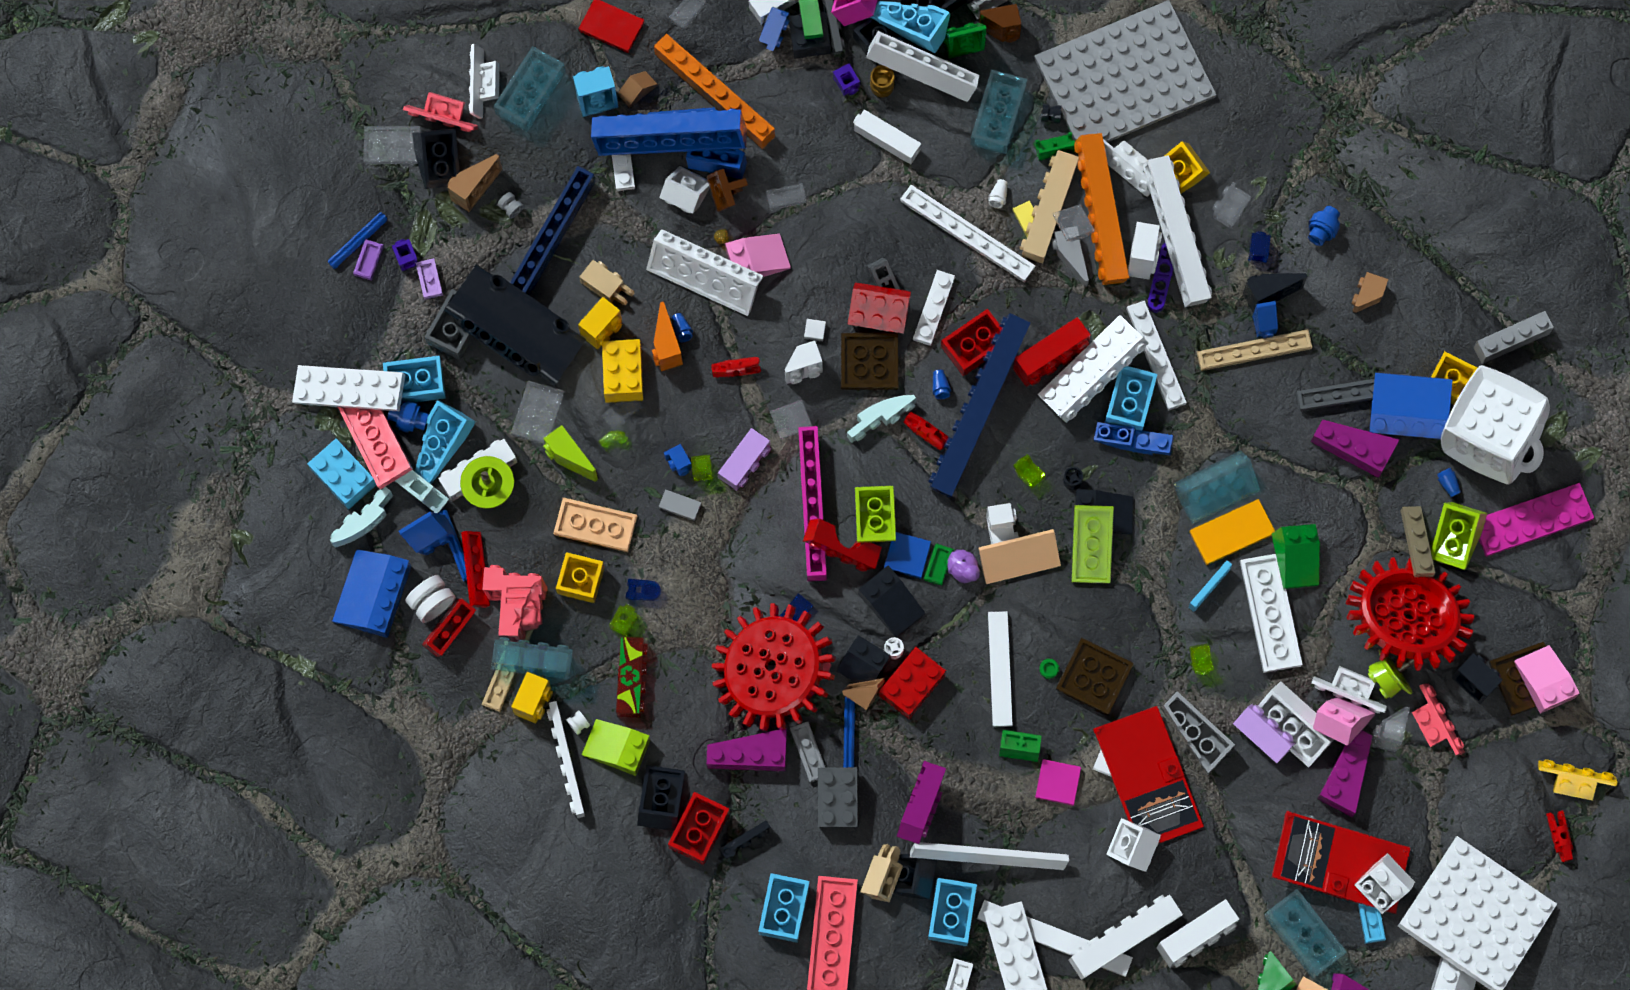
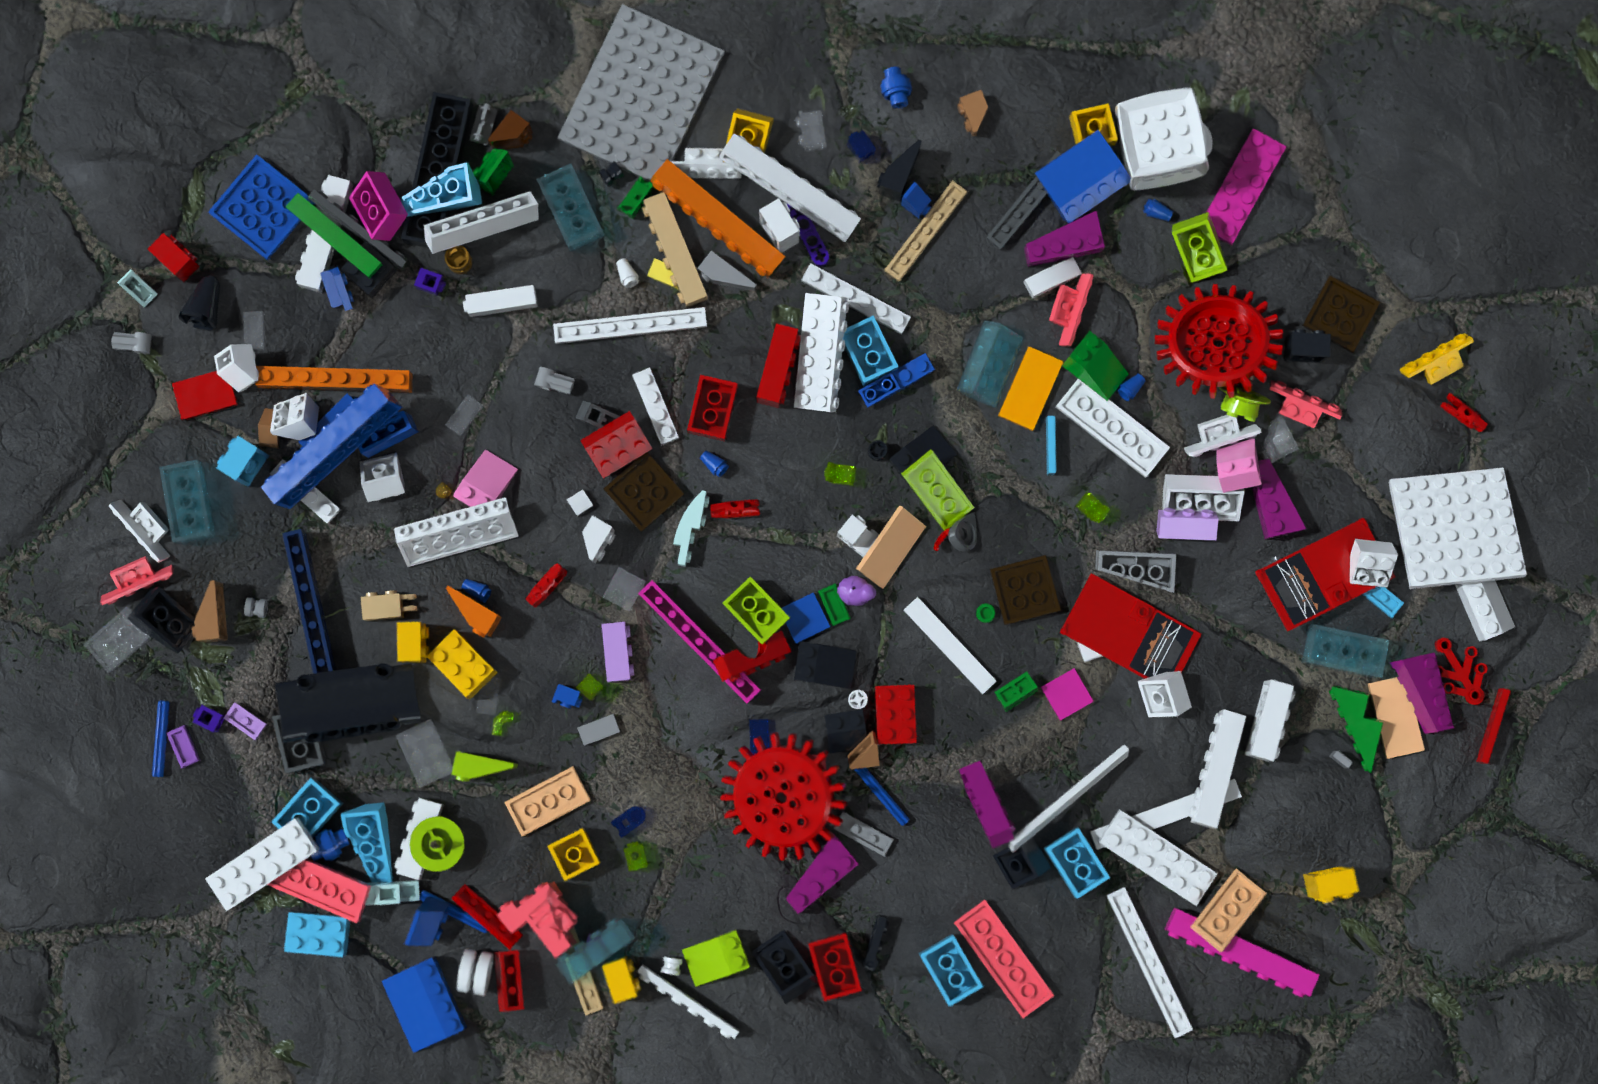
camera: 45 degrees left, 10 degrees up
light aqua slope [330,487,393,547] -> none
clear red brick [616,637,648,718] -> none
reddish brown bracket [706,169,748,212] -> none
dark grey brick [818,767,858,827] -> none
tan hinge [861,844,903,902] -> none
dark blue brick [928,313,1030,497] -> none
clear piece [1053,204,1095,242] -> none
dark tan plate [1400,506,1435,577] -> none
light grey brick [1474,311,1554,364] -> none
bright pink slope [1514,645,1580,714] -> none
none -> white slope [214,344,259,392]
none -> white slope [270,393,319,440]
none -> light grey piece [534,367,575,395]
none -> dark grey piece [933,512,977,552]
none -> white slope [1024,258,1082,299]
none -> coral bracket [1049,273,1094,347]
none -> blue cone [1118,374,1146,401]

